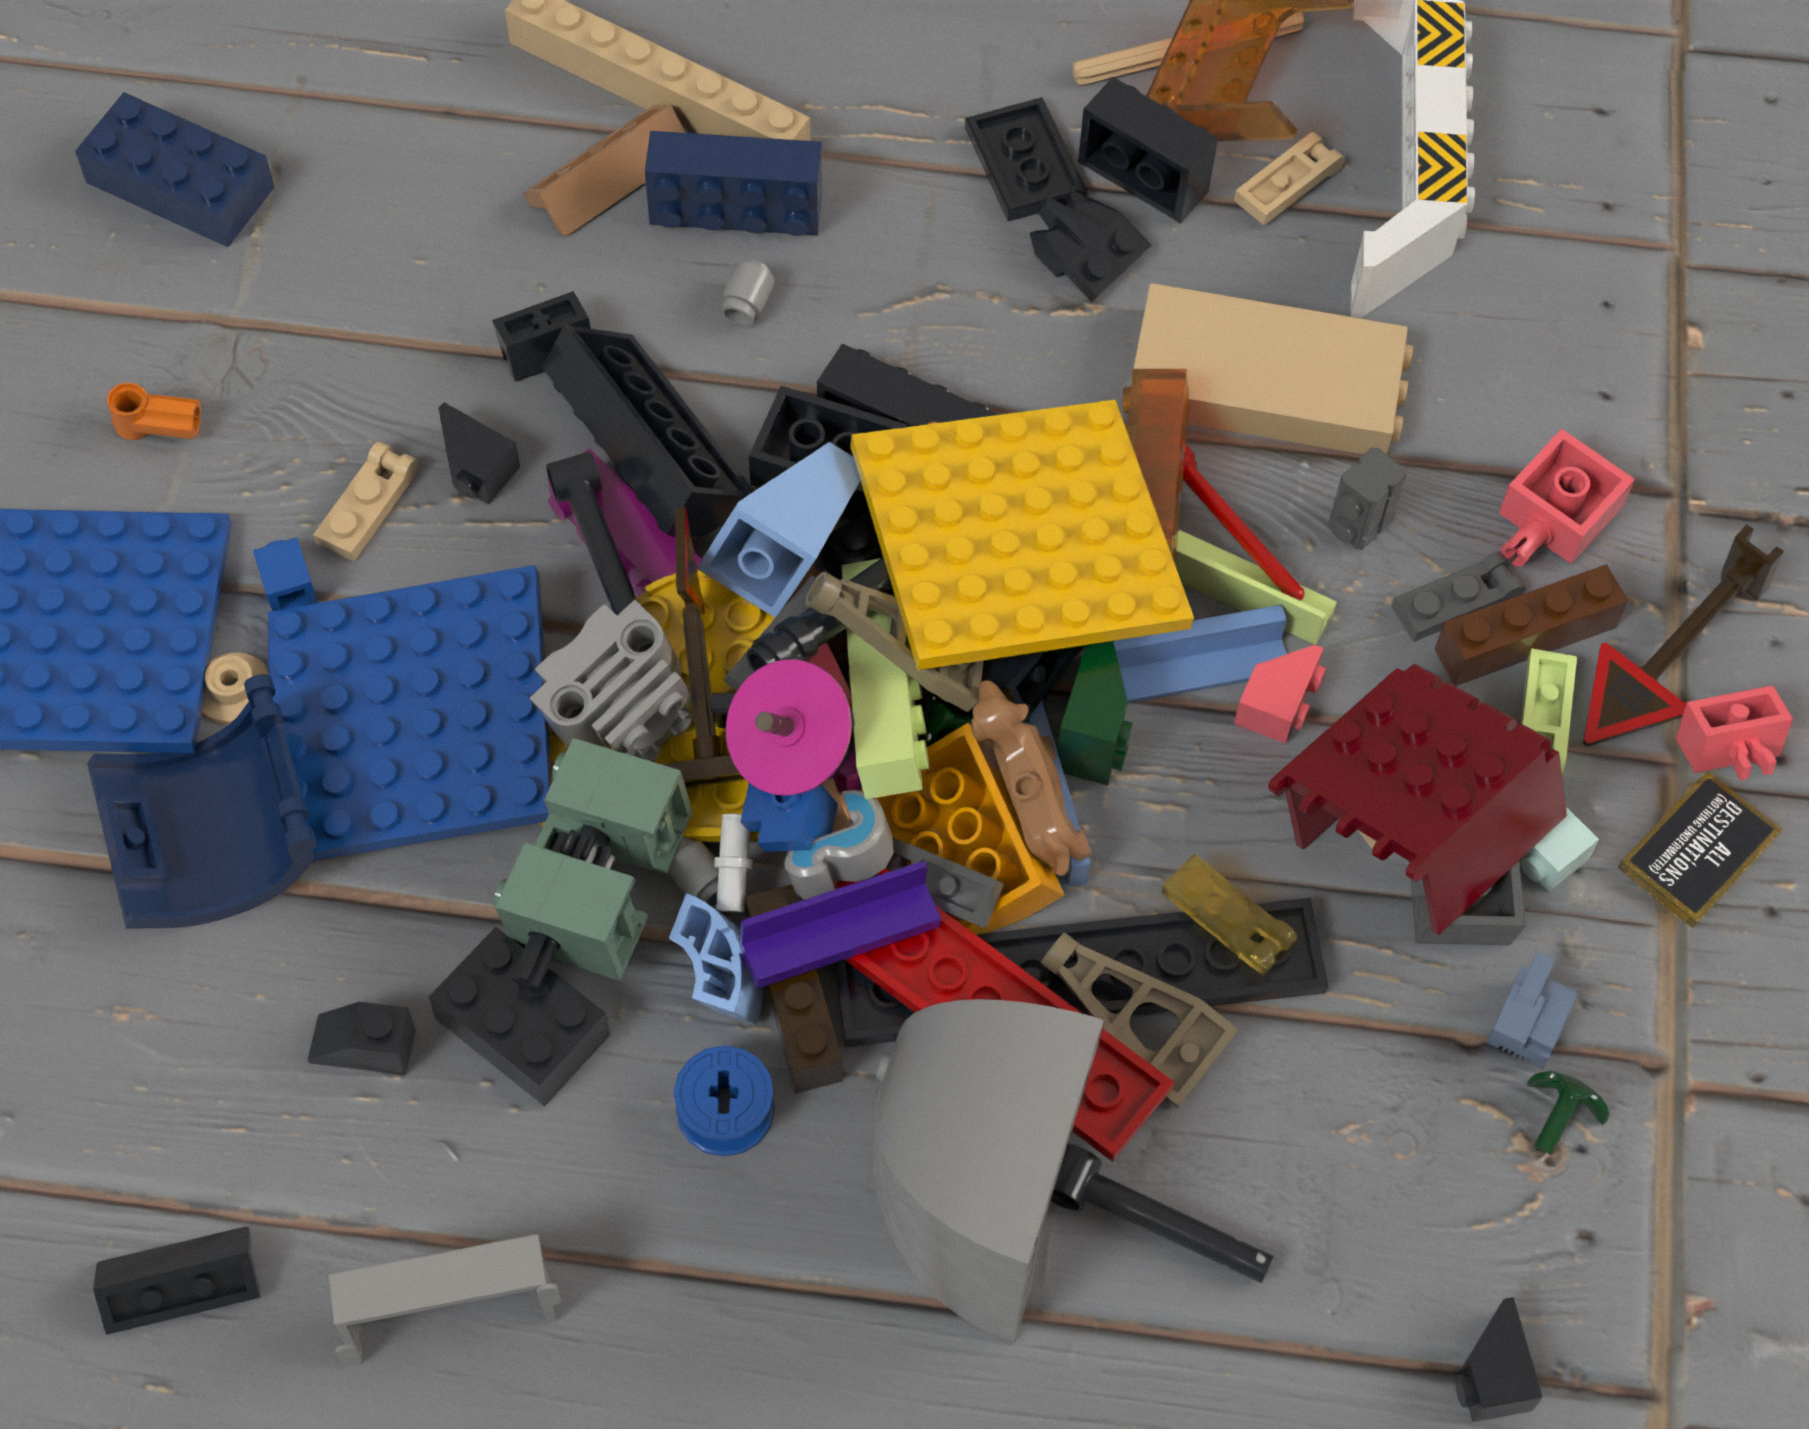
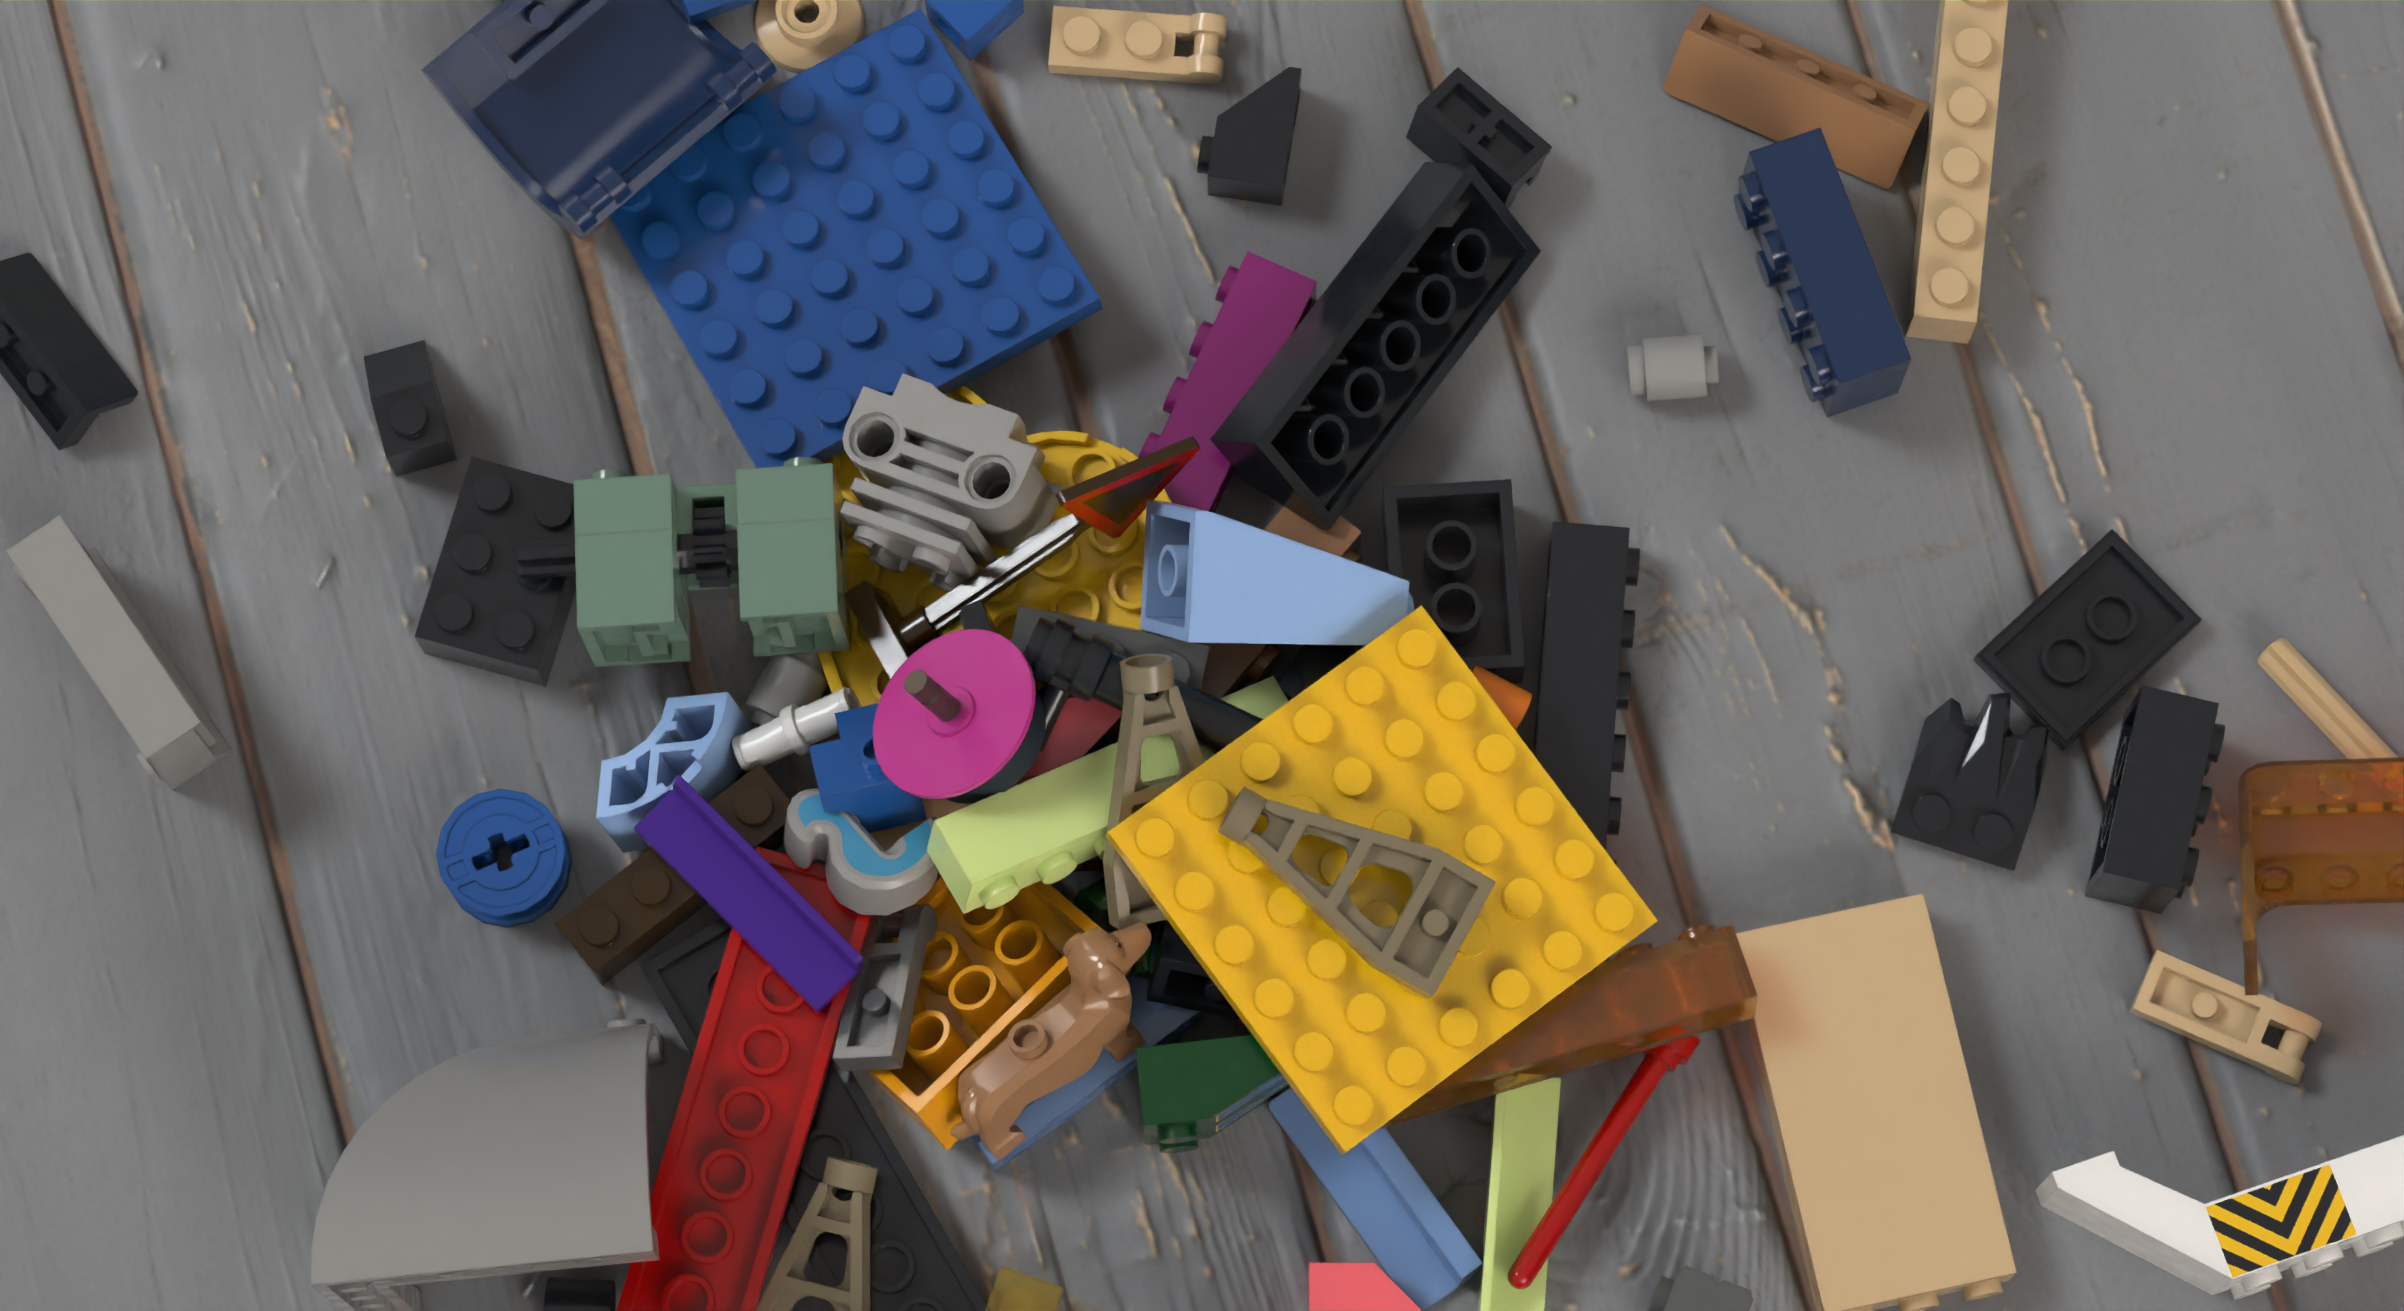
camera: 70 degrees right, 15 degrees up
black piece [546,451,640,616] -> none
none -> dark tan plate [1218,786,1496,1000]

